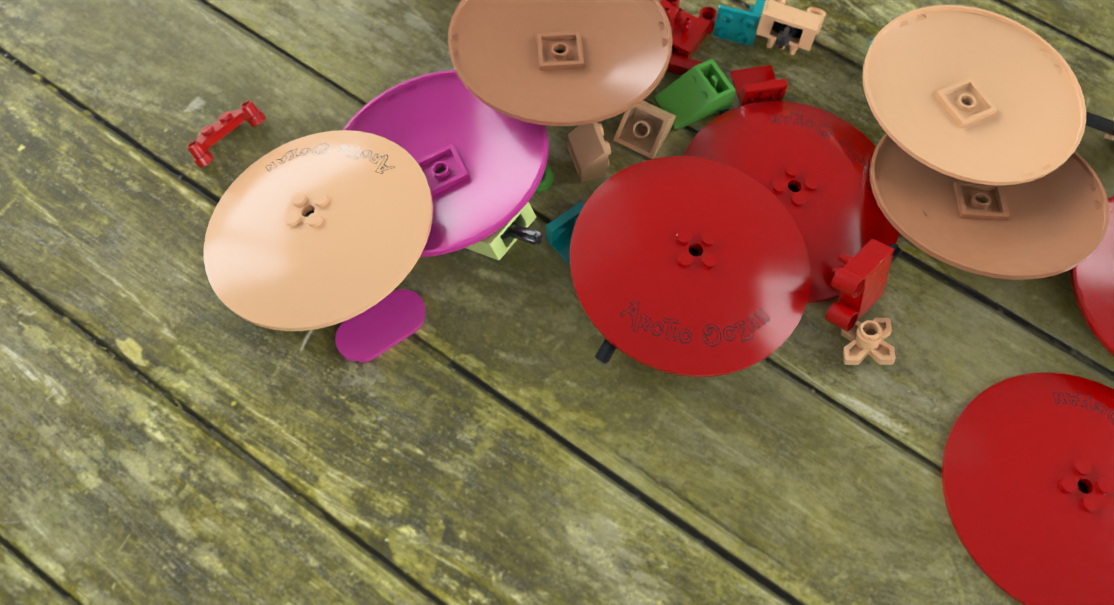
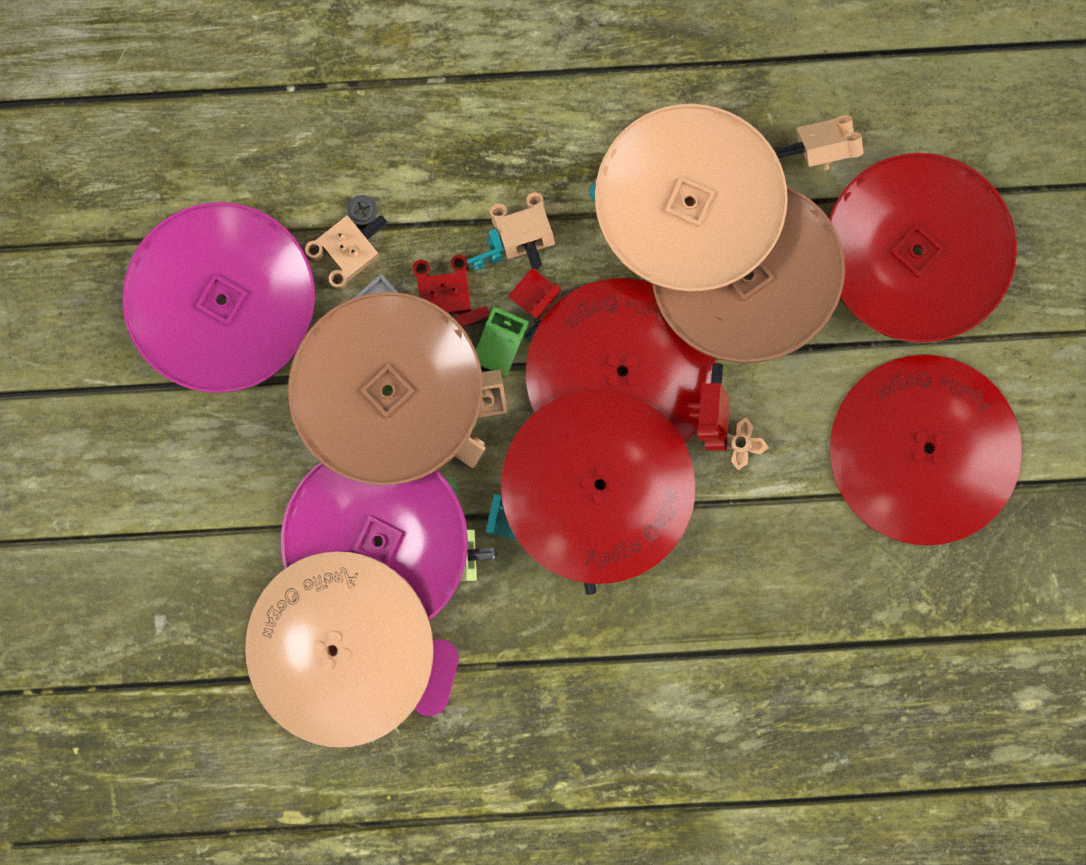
camera: 35 degrees left, 20 degrees up
red plate [186,100,266,168] -> none

